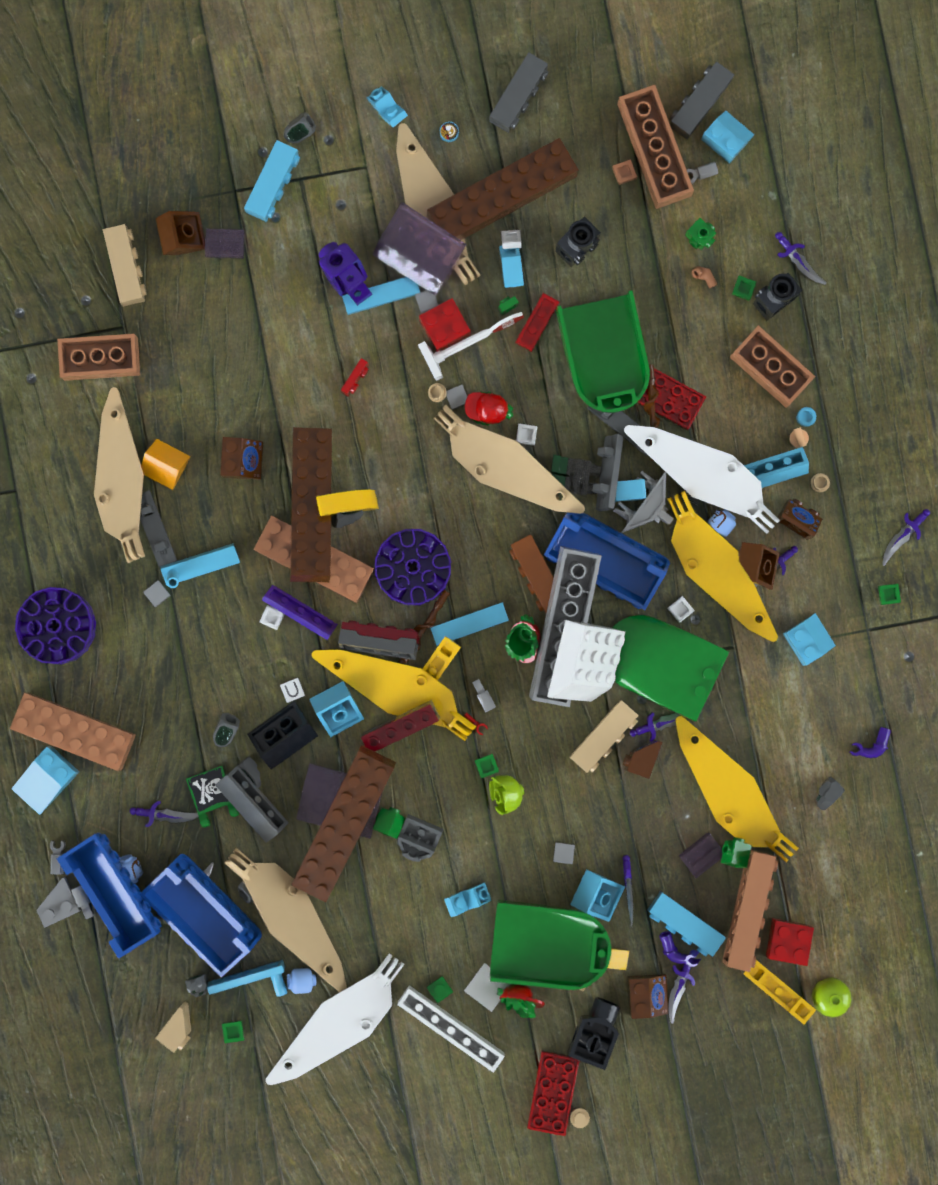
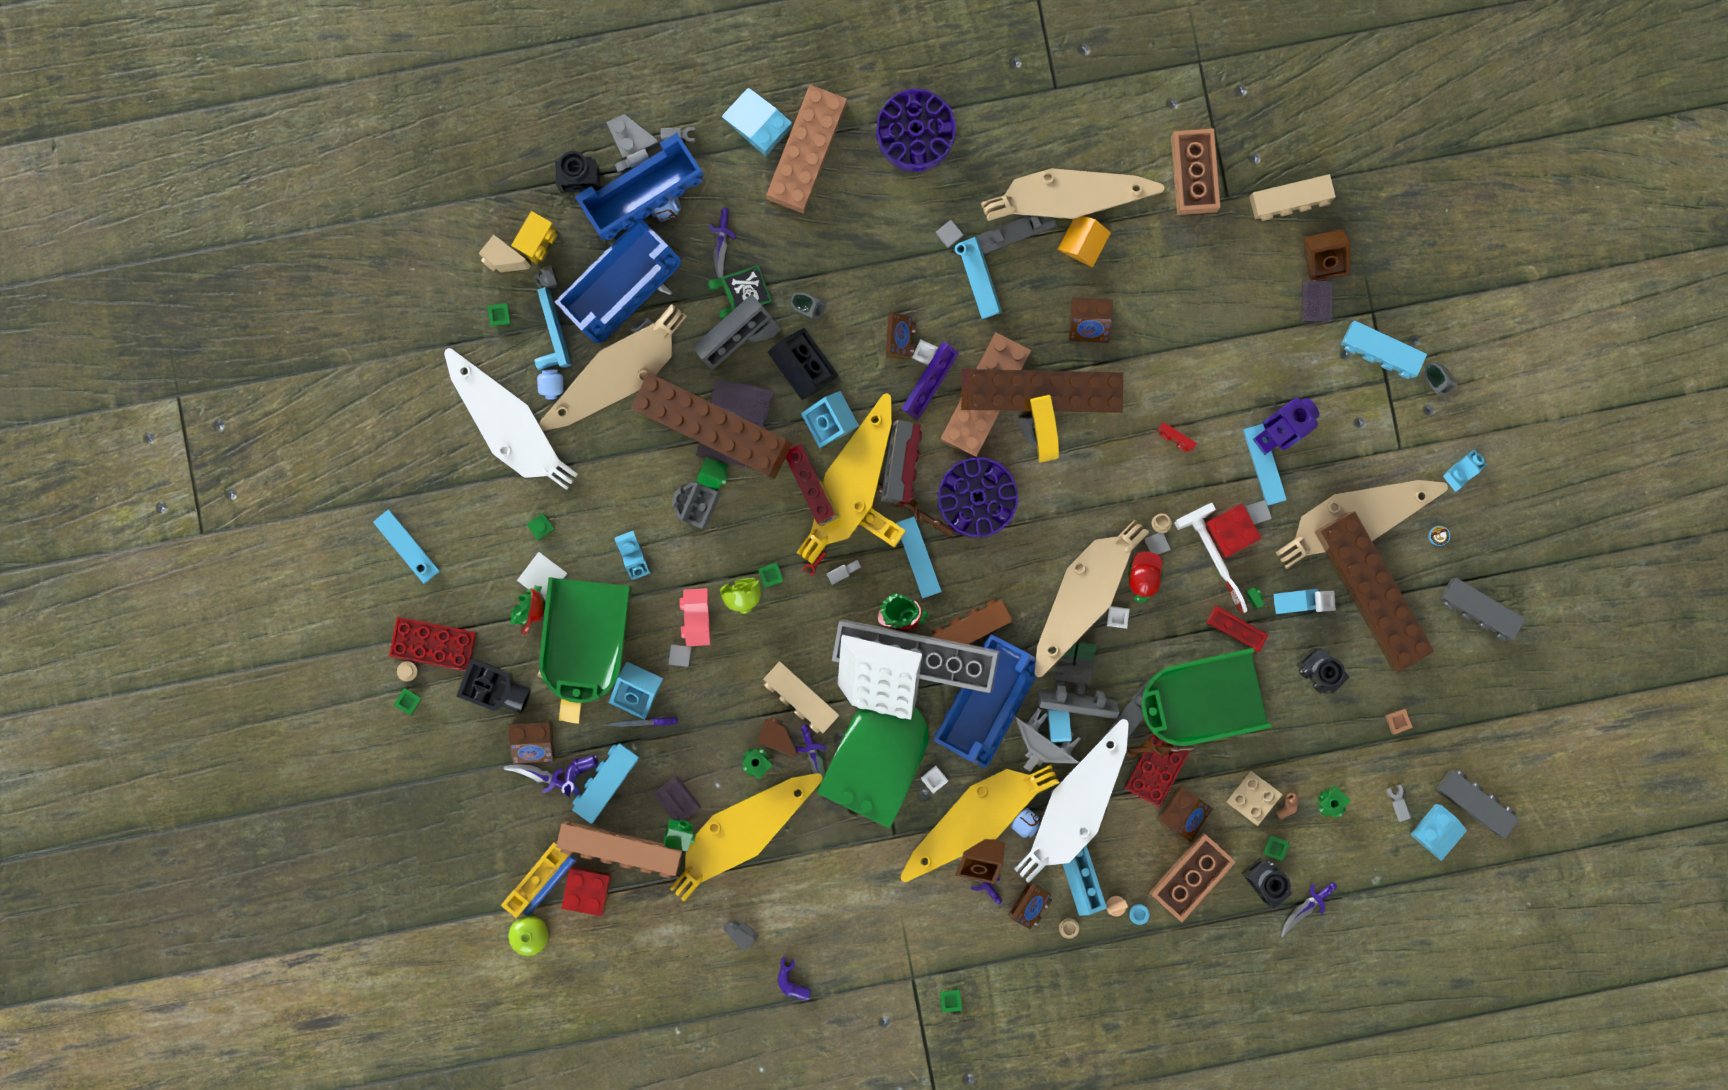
camera: 90 degrees right, 0 degrees up
white tile [280,678,305,703] -> none
clear purple slope [373,202,467,296] -> none
white brick [397,985,505,1073] -> none
nougat brick [617,85,694,209] -> none
medium azure slope [783,613,836,666] -> none
piece [882,509,930,566] -> none
none -> medium azure piece [373,509,440,584]
none -> green plate [394,688,423,716]
none -> yellow brick [511,211,558,264]
none -> blue bar [523,854,577,916]
none -> black brick [555,151,601,193]
none -> coral brick [680,588,710,646]
none -> green brick [742,748,773,779]
none -> reddish brown slope [885,312,916,359]
none -> reddish brown slope [1157,786,1213,842]
none -> tan hinge [1226,771,1283,826]

